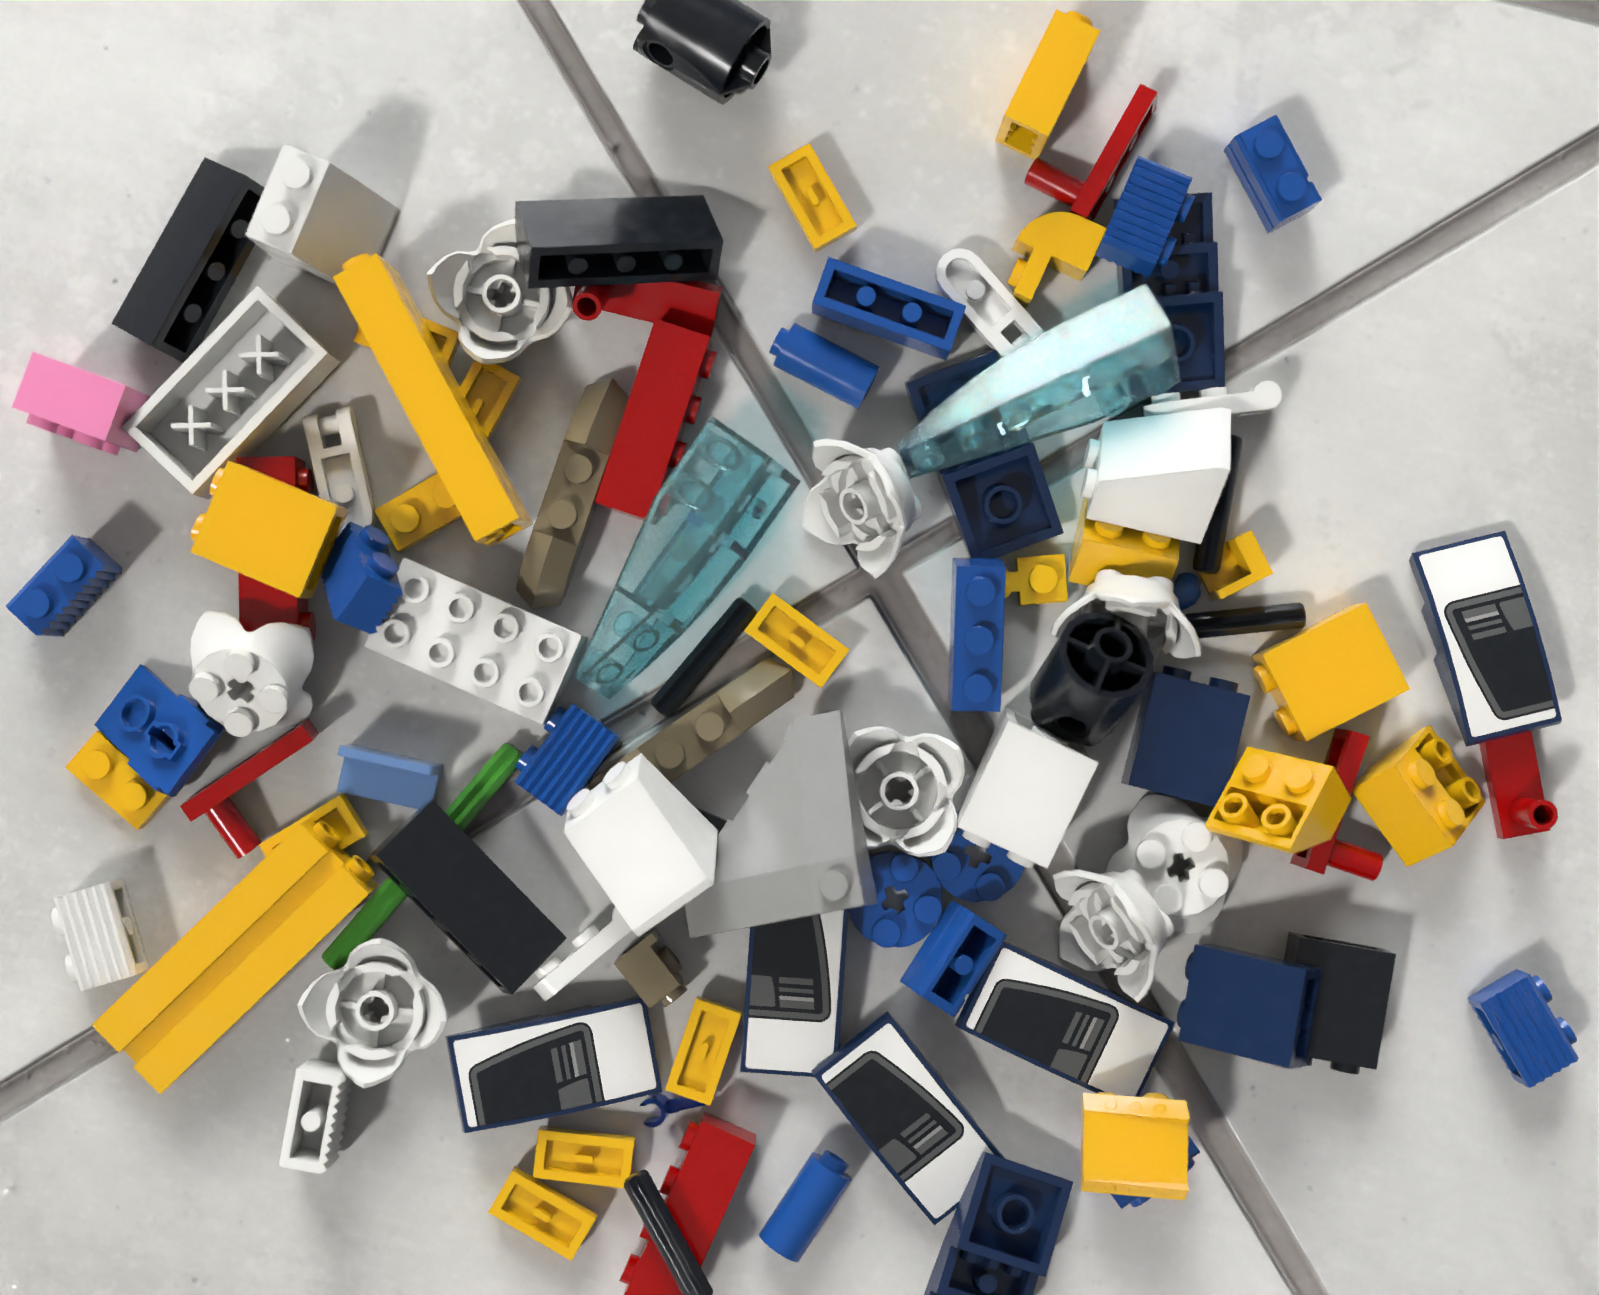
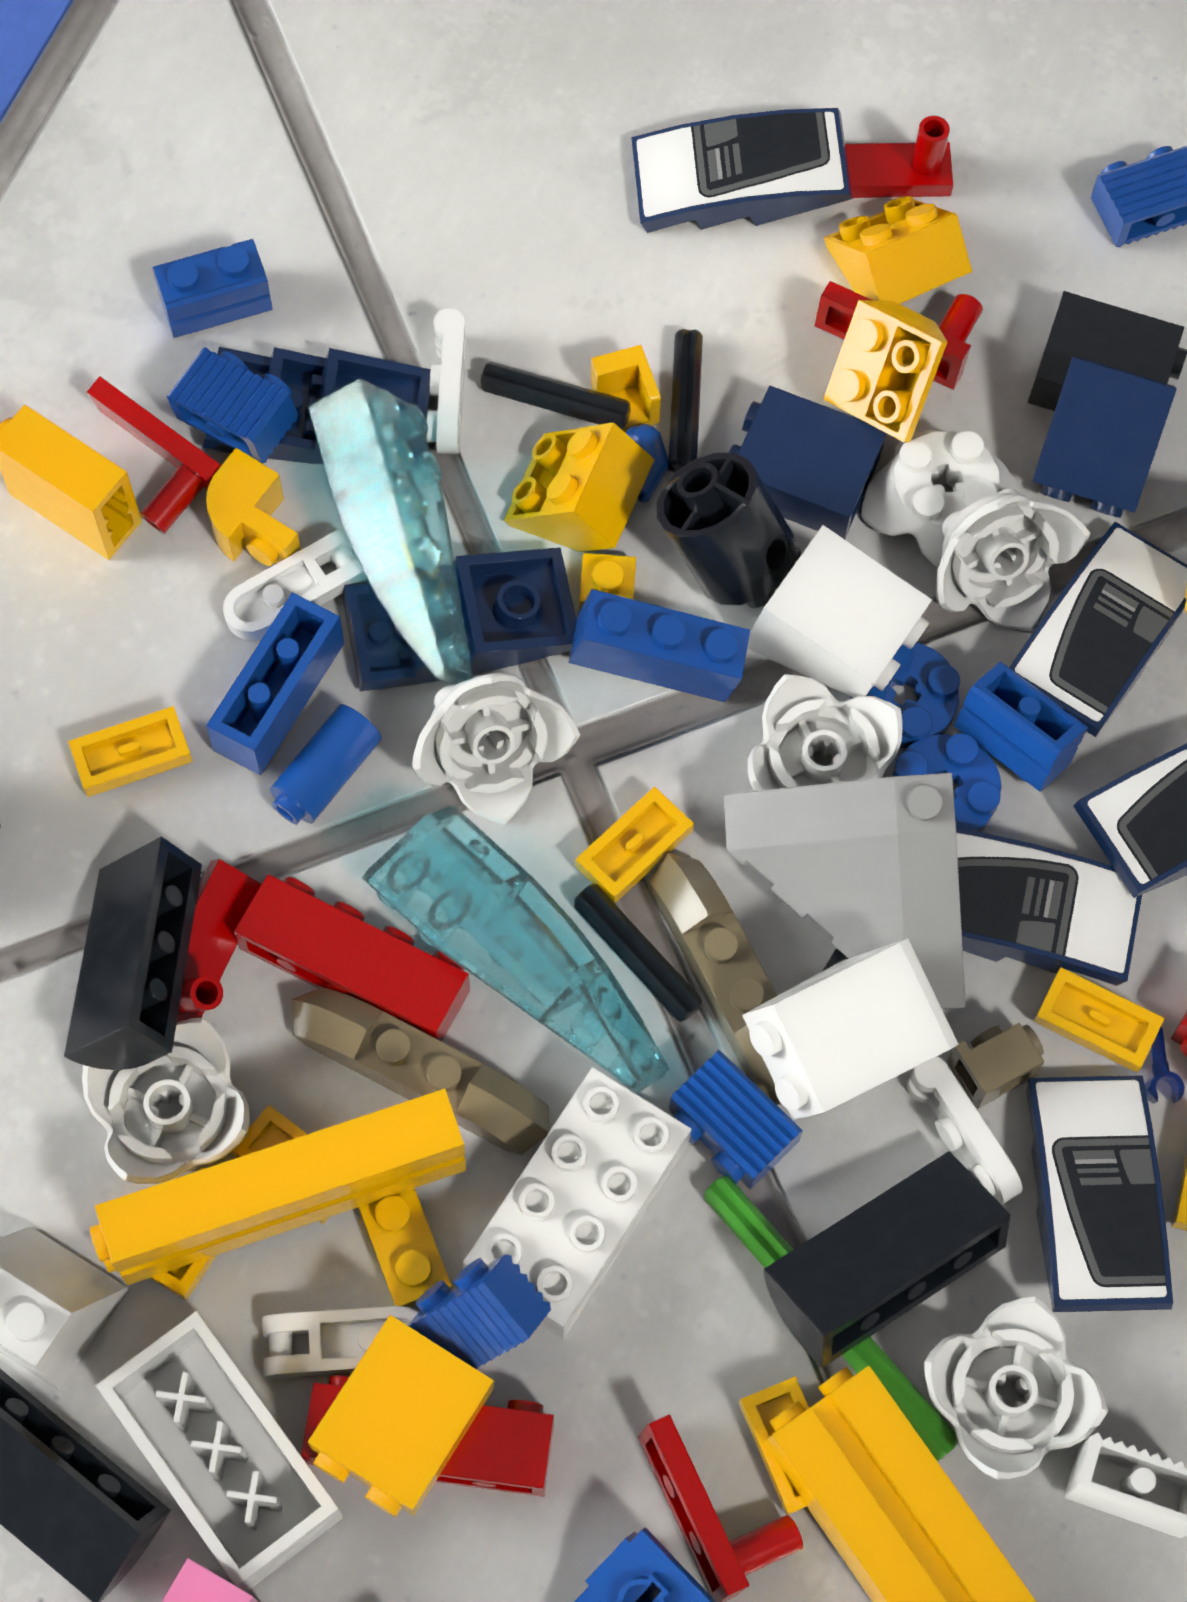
camera: 80 degrees left, 20 degrees down
white brick [189,611,314,737] -> none
medium blue panel [337,744,444,809] -> none
white brick [1050,569,1202,663] -> none
white slope [1080,407,1231,544] -> none
yellow brick [1252,603,1410,742] -> none

